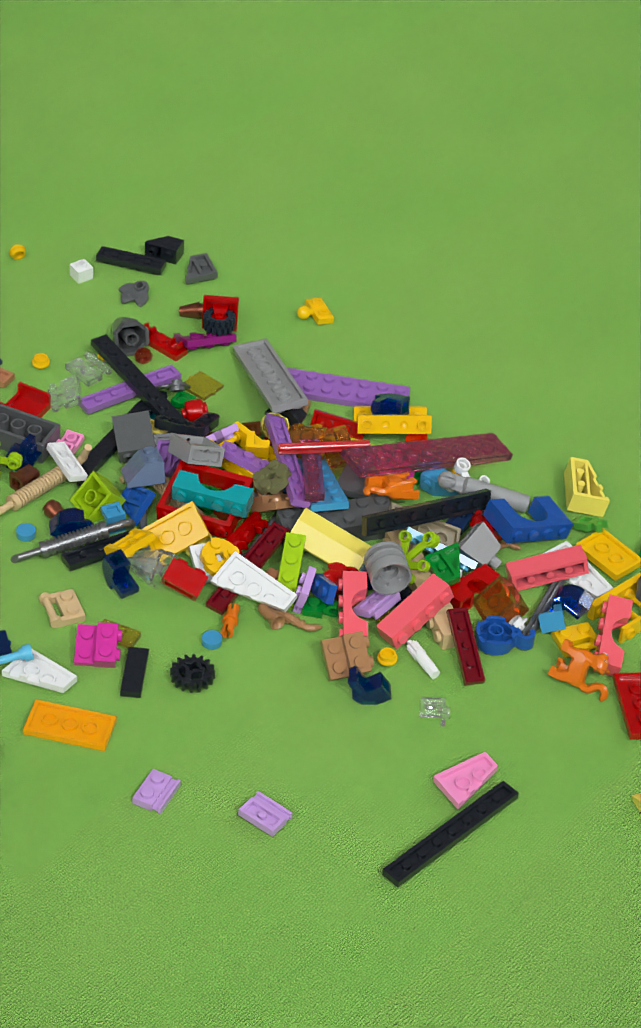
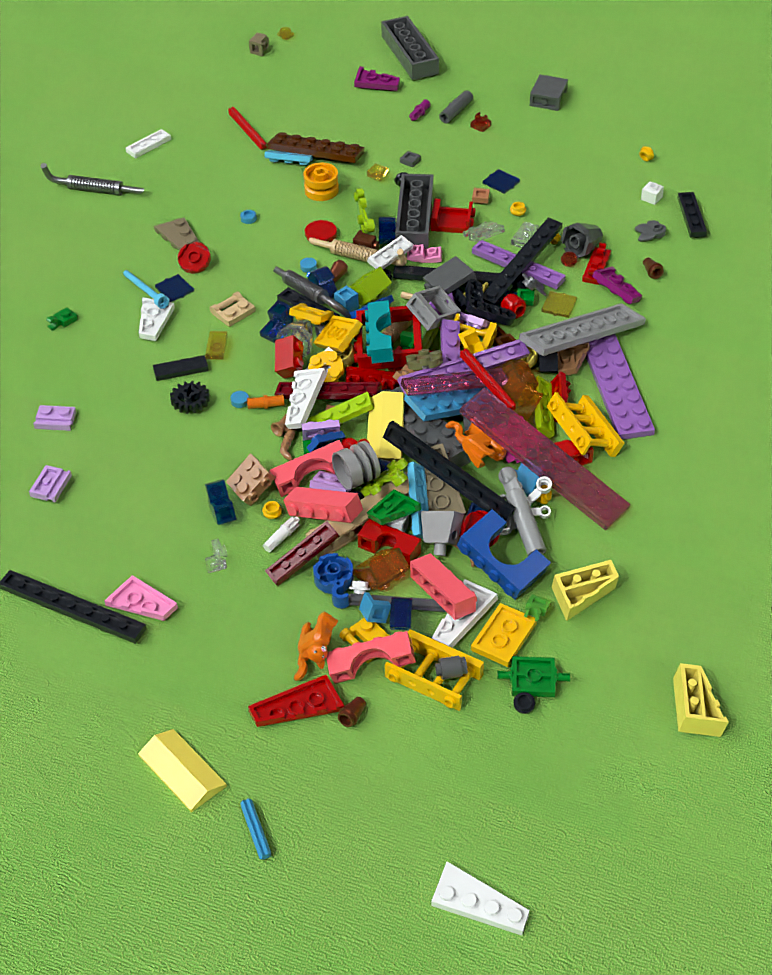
camera: 75 degrees right, 5 degrees up
light orange tile [23,699,117,752] -> none
dark pink plate [74,622,122,668] -> none
sand blue slope [121,446,166,488] -> none
black slope [145,236,184,265] -> none
dark grey wing [186,253,218,284] -> none
plate [202,295,239,336] -> none
yellow plate [297,298,334,325] -> none
clear blue brick [371,393,410,415] -> none

